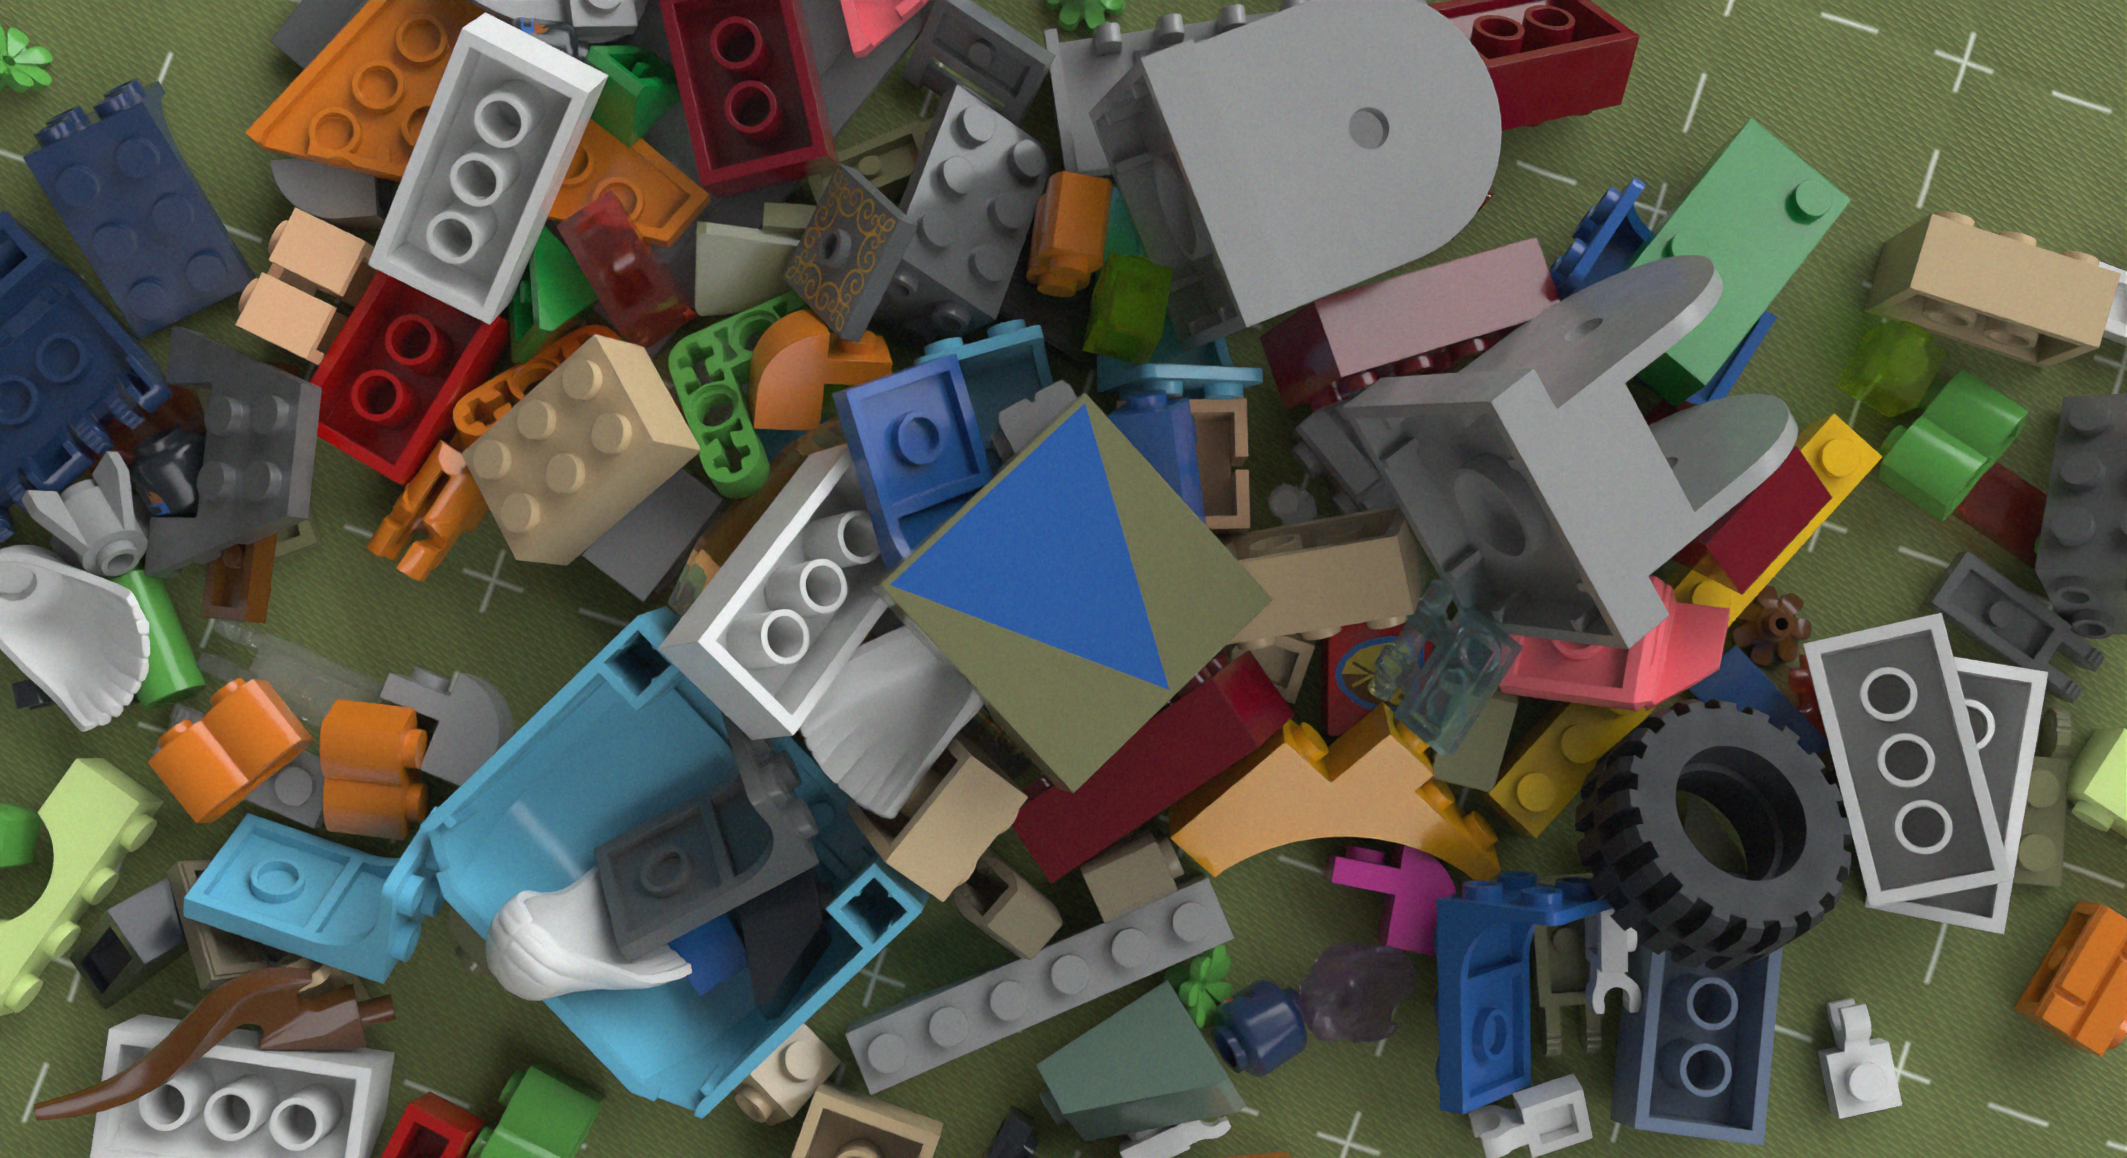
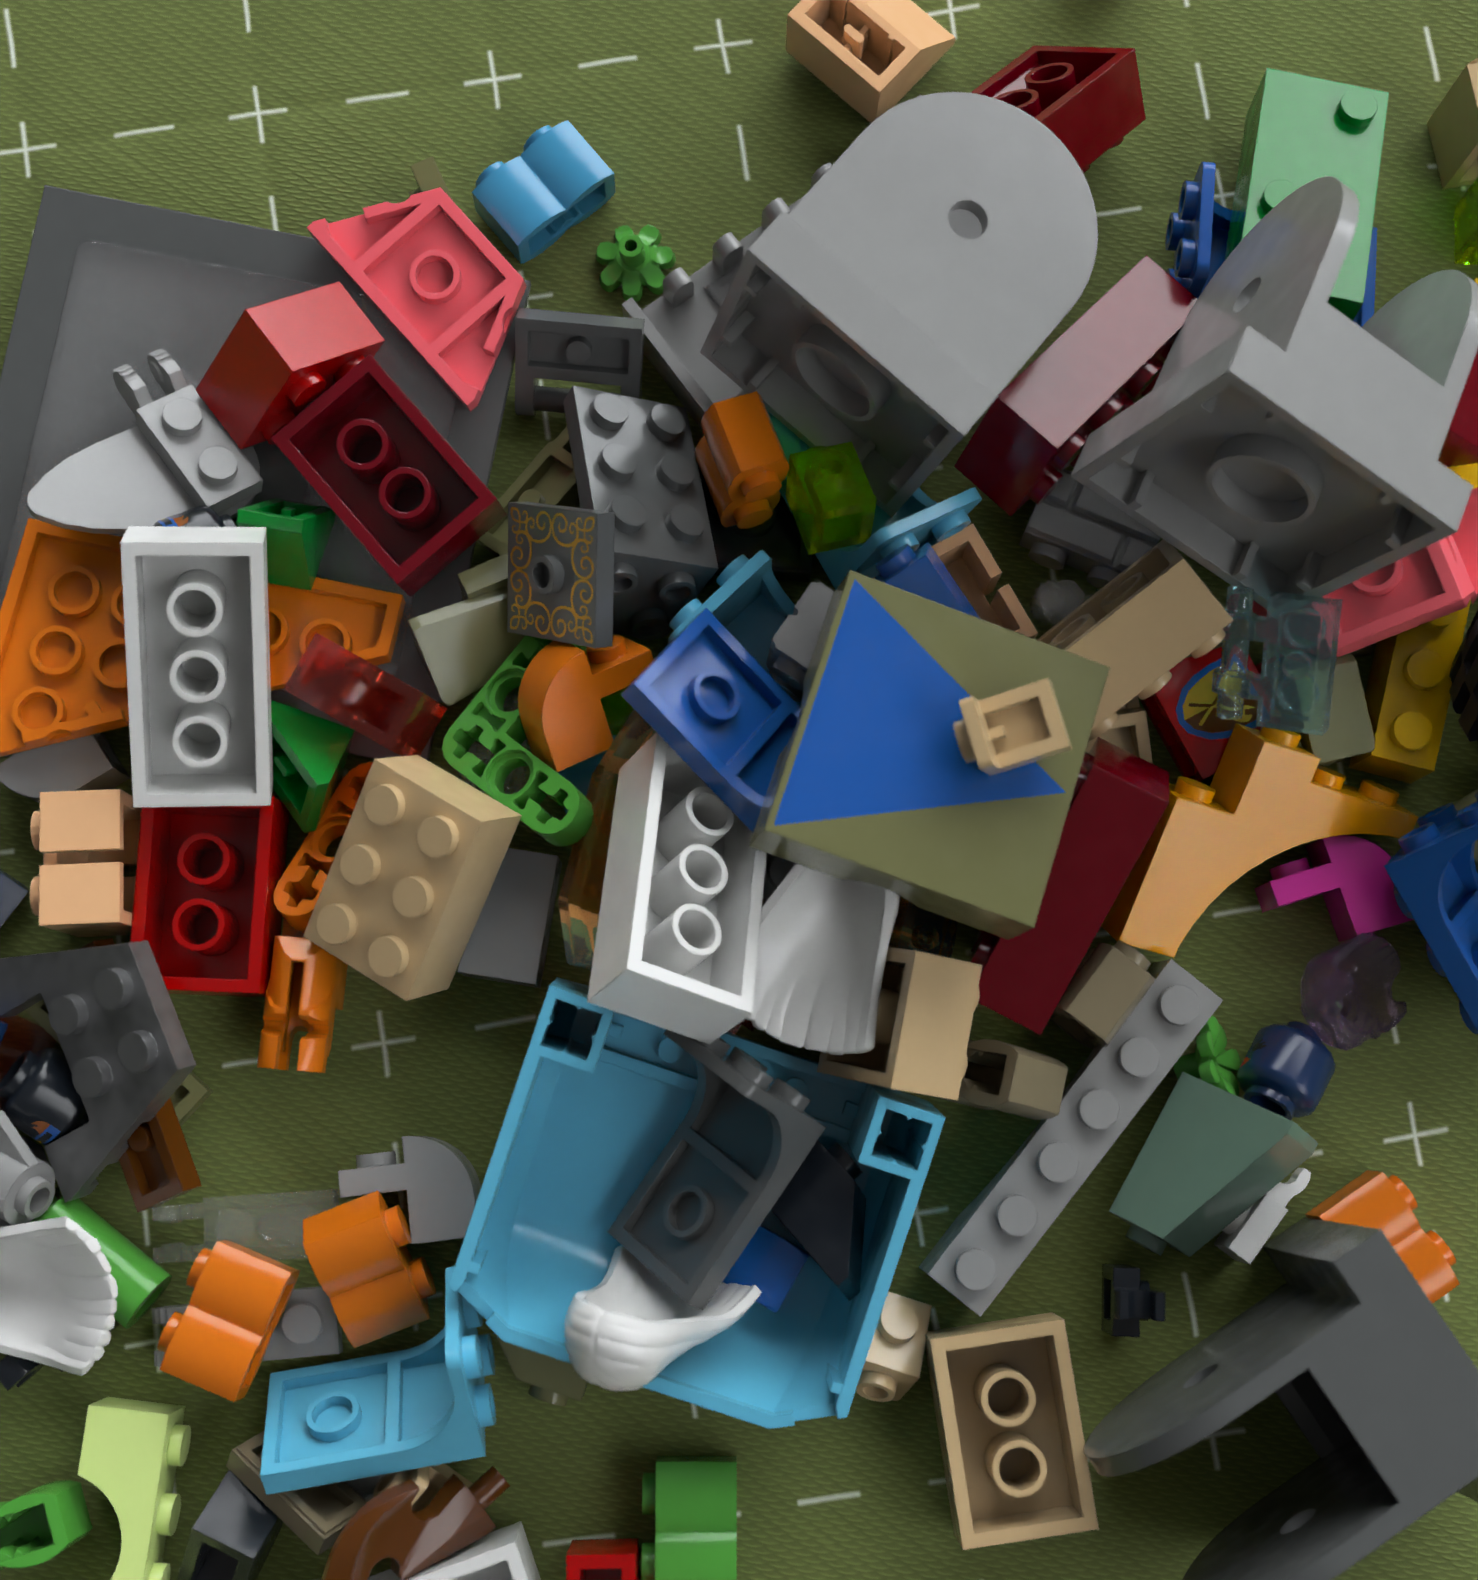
camera: 25 degrees left, 5 degrees down
none -> tan bracket [953,678,1072,776]

